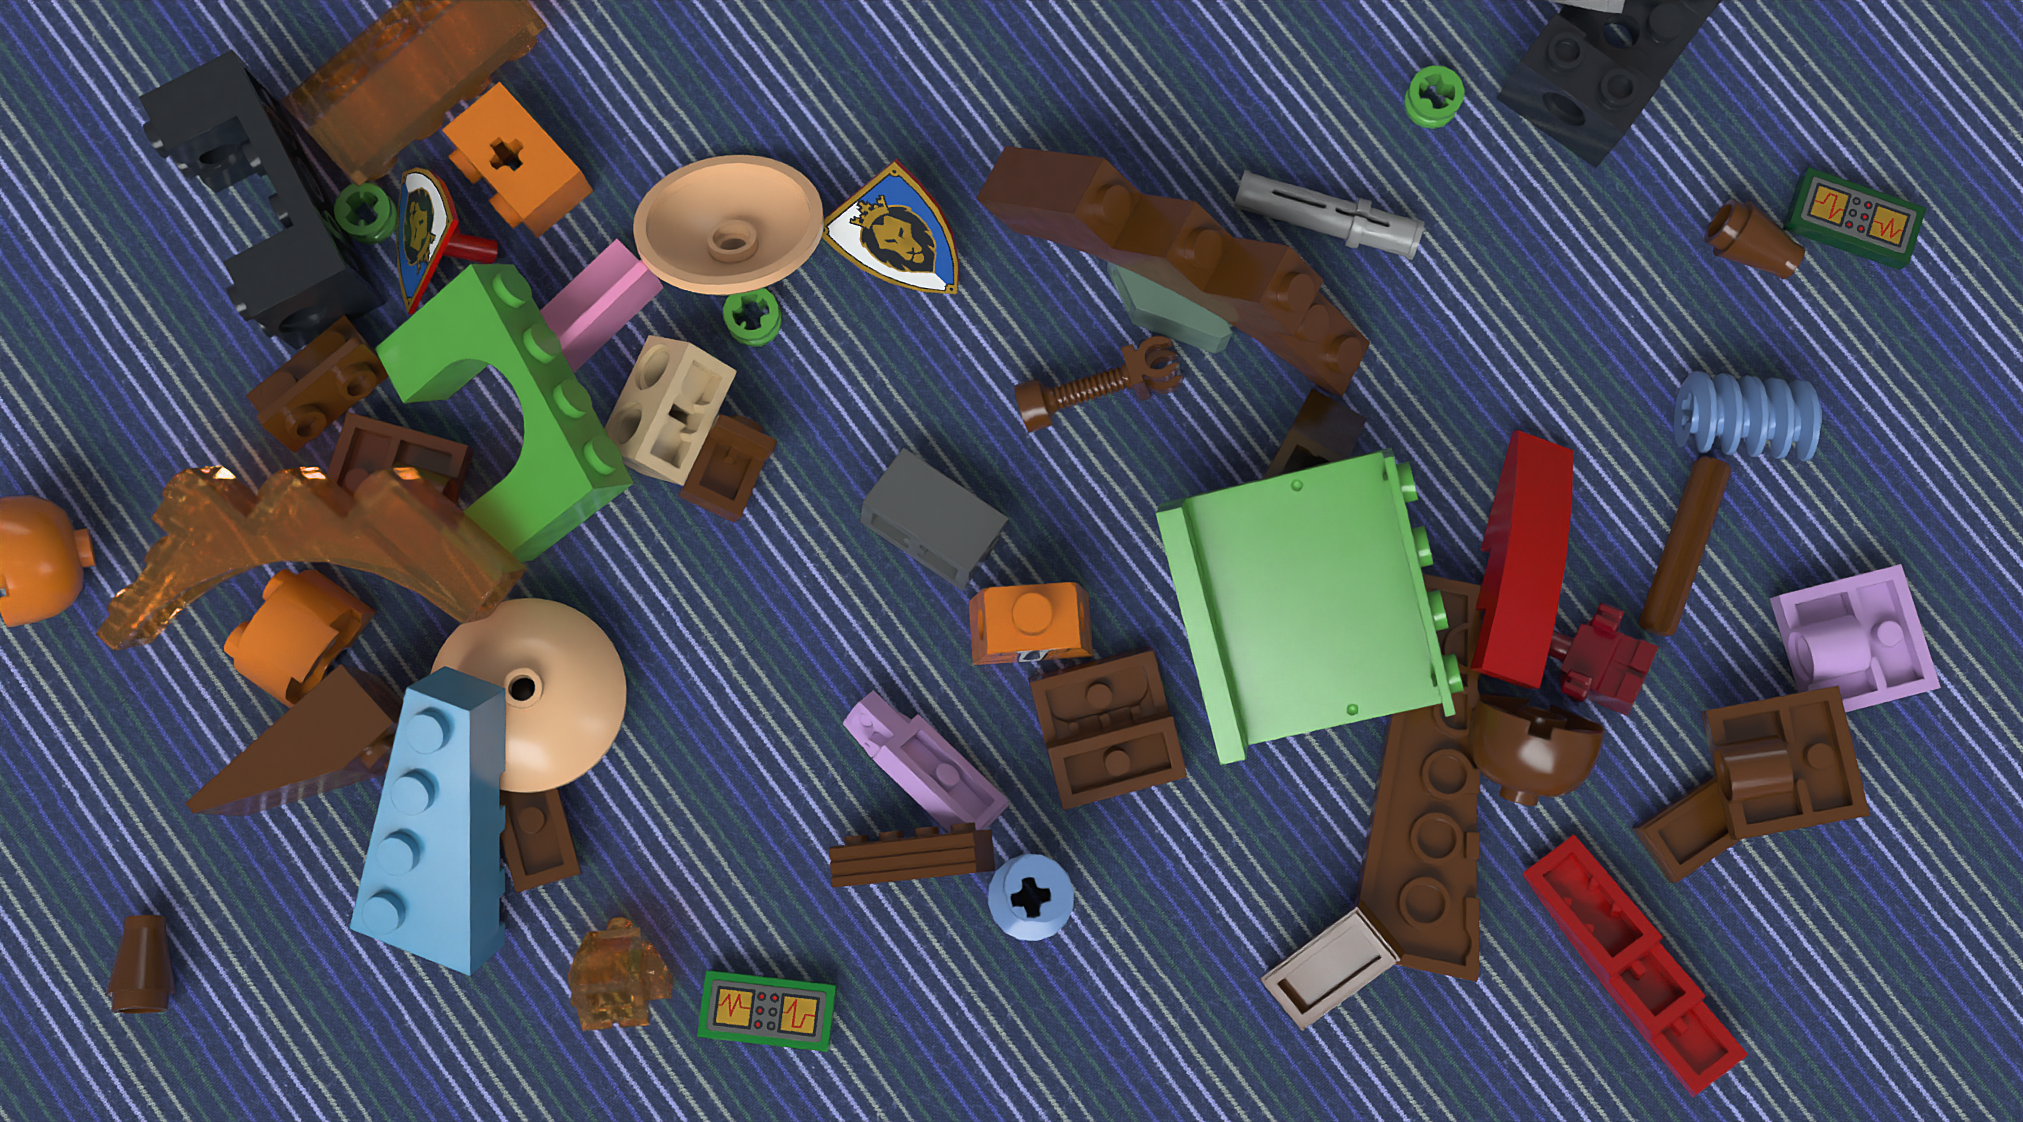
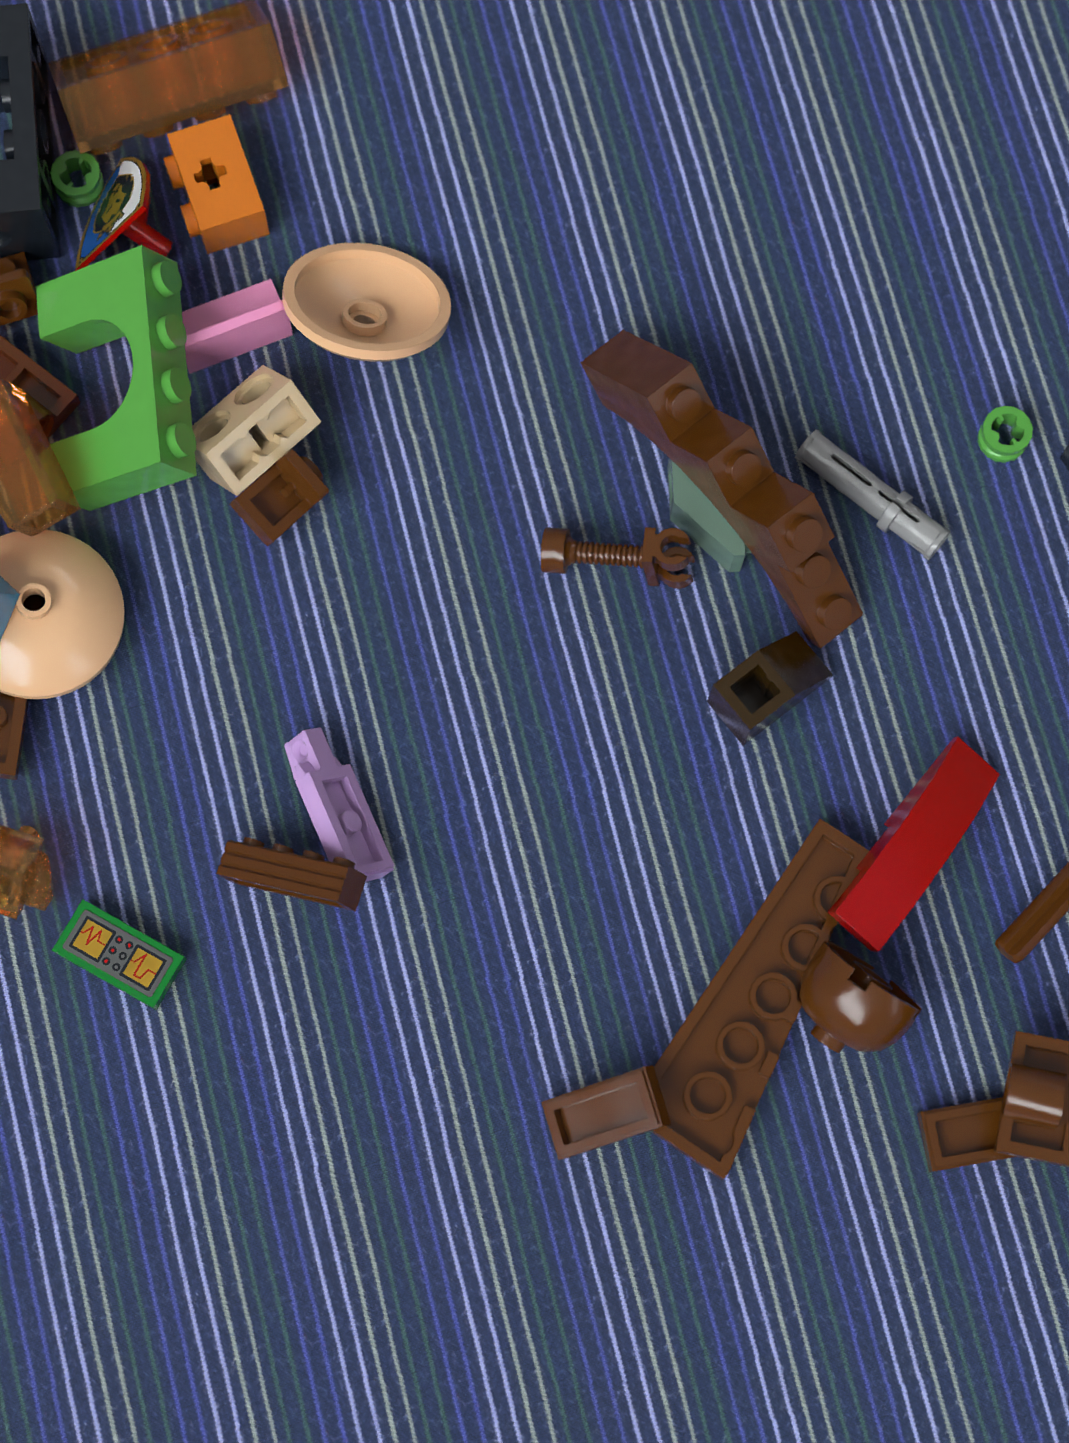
camera: 20 degrees right, 5 degrees down
bright green bush [723,288,782,347] -> none
shield [822,159,959,294] -> none
dark grey hinge [860,447,1009,592] -> none
orange torso [969,582,1093,665] -> none
medium blue piece [988,854,1074,941] -> none
reddish brown slope [1028,646,1187,810] -> none
bright green panel [1156,447,1464,765] -> none
red slope [1522,835,1749,1098] -> none
dark red piece [1548,602,1659,717] -> none

